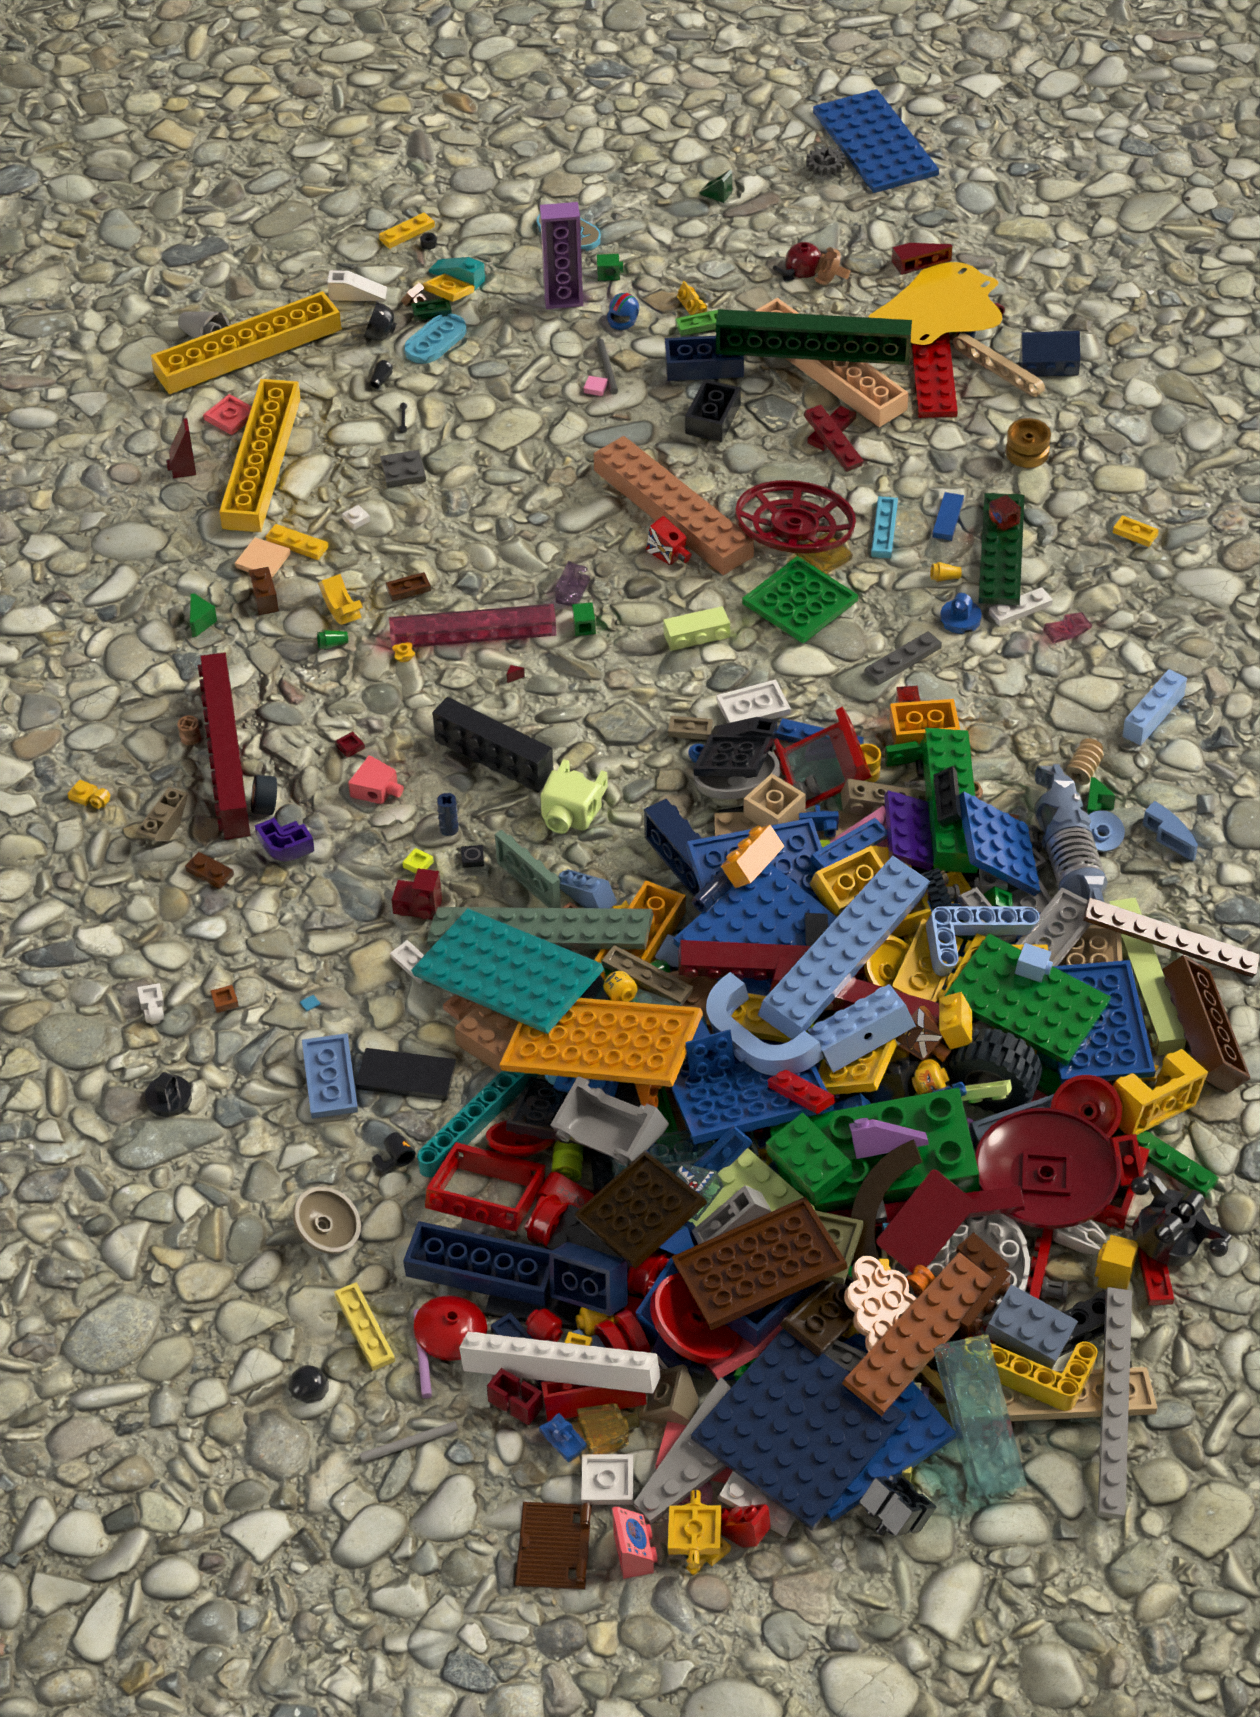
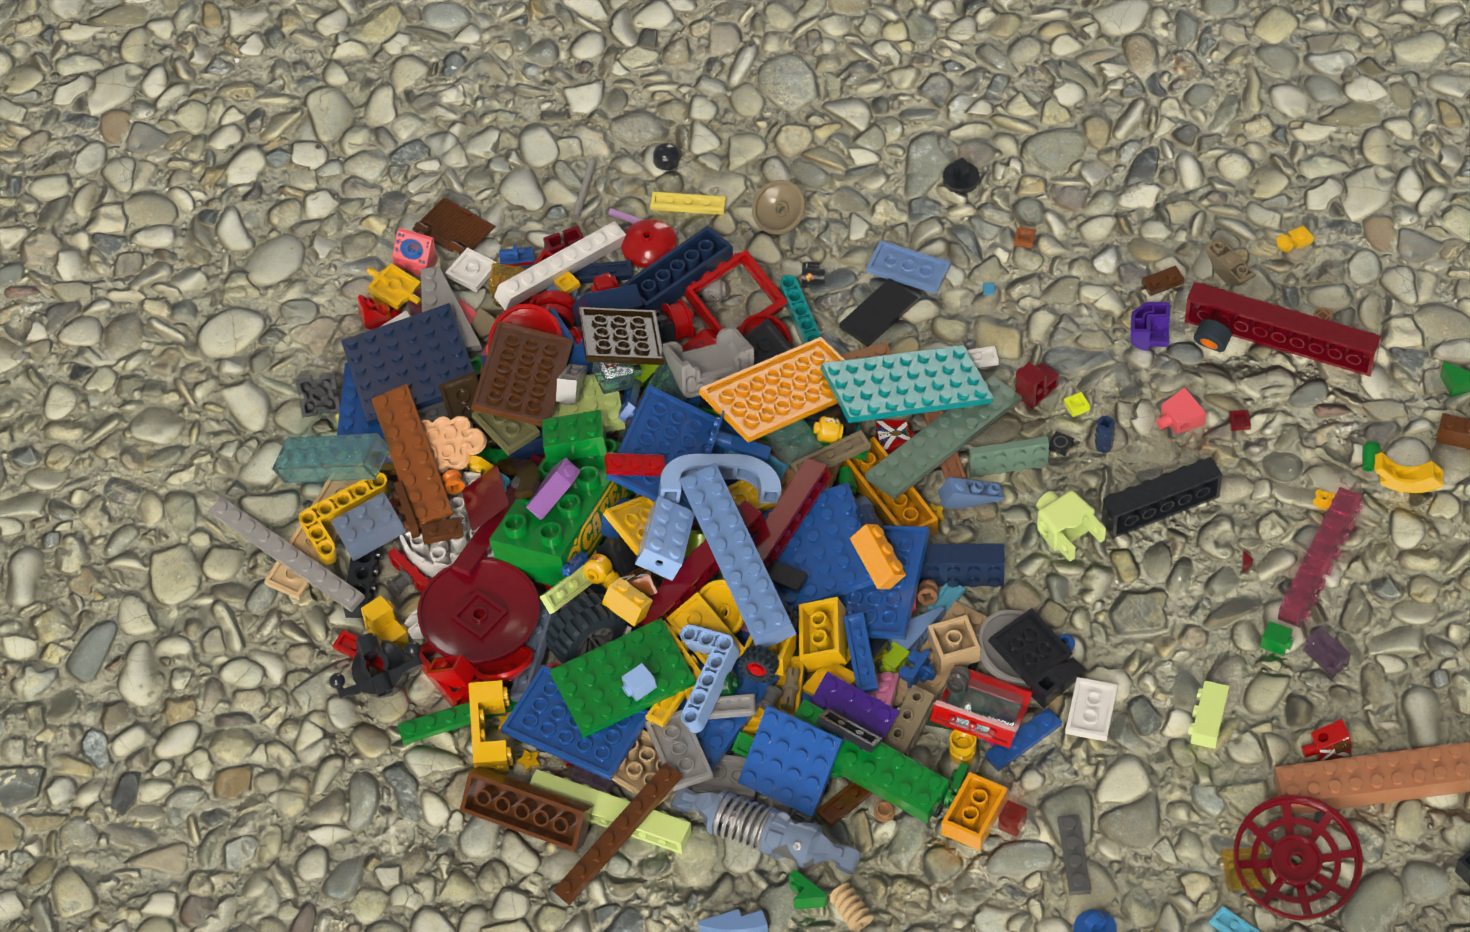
camera: 125 degrees right, 5 degrees up
white plate [137,983,164,1025] -> none
reddish brown plate [386,572,431,602] -> none
dark tan plate [668,716,713,740] -> none
green plate [742,556,858,644] -> none
light blue dish [1088,811,1125,852] -> none

